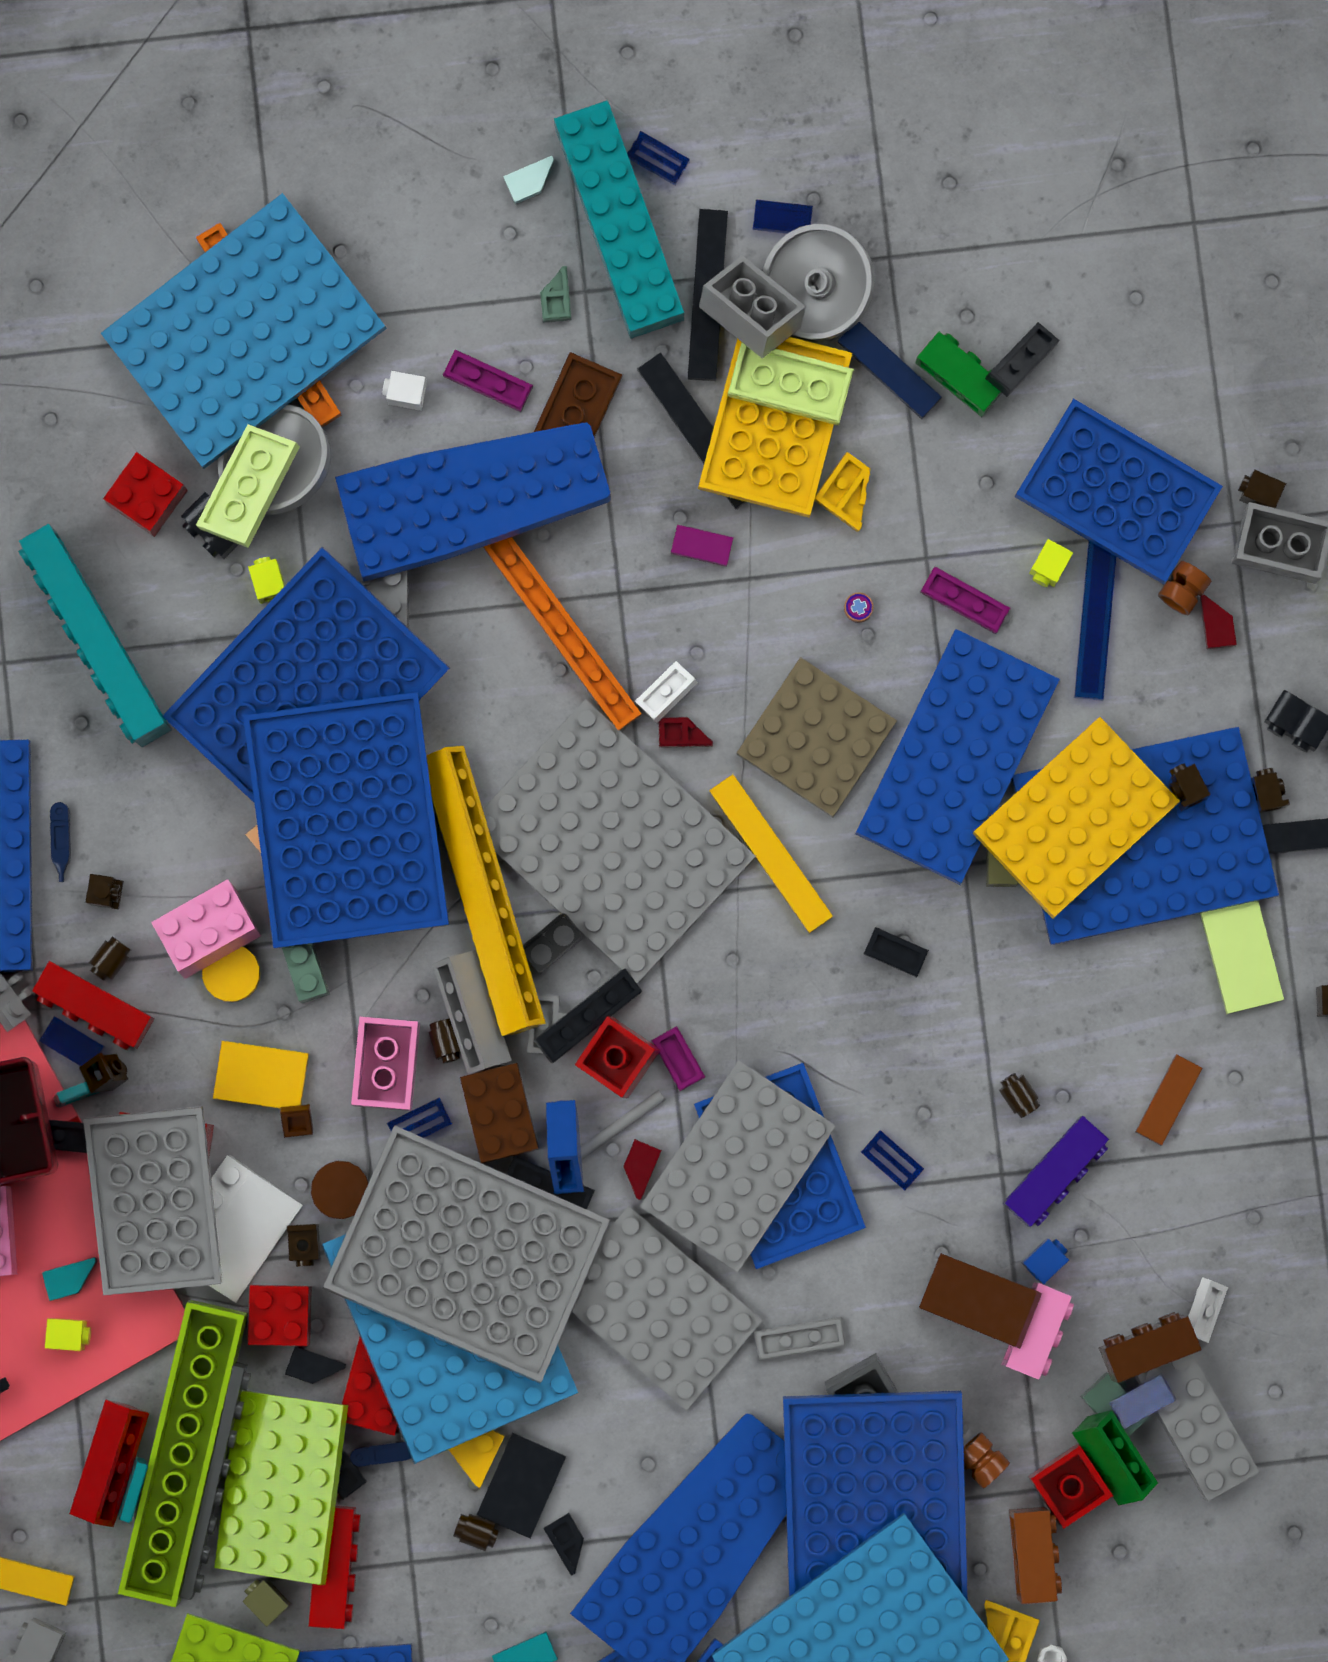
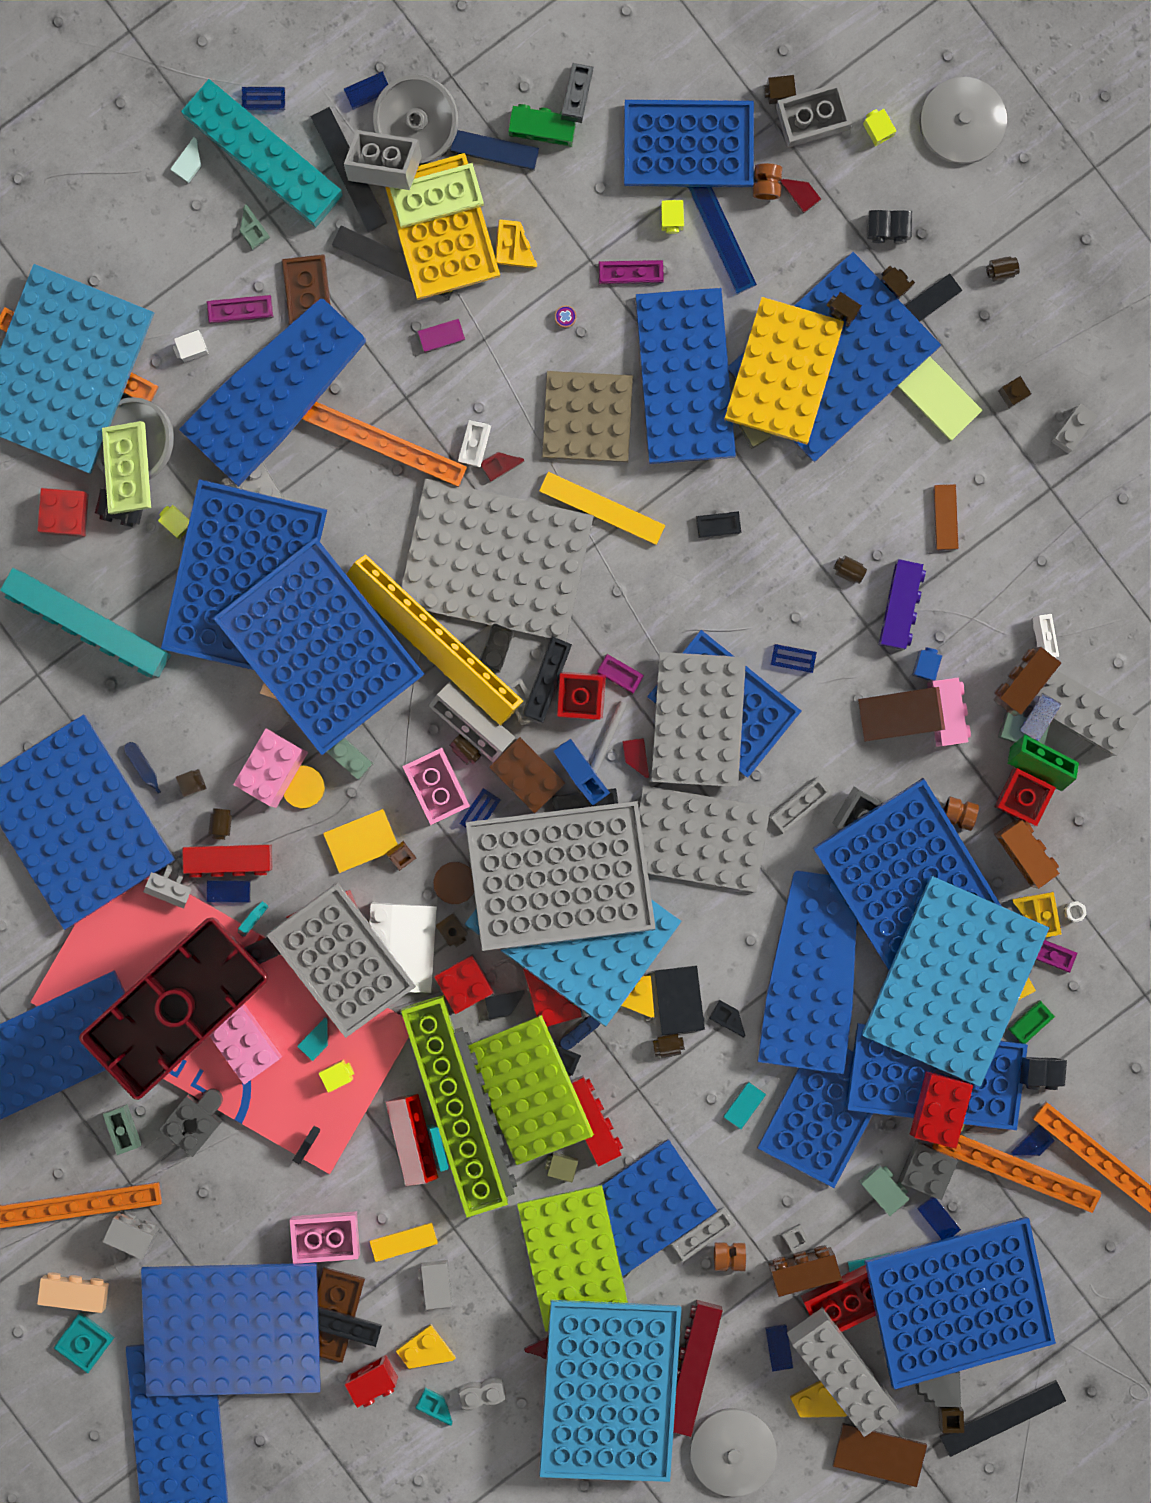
camera: 30 degrees left, 5 degrees up
dark brown brick [79,1053,128,1093] -> none

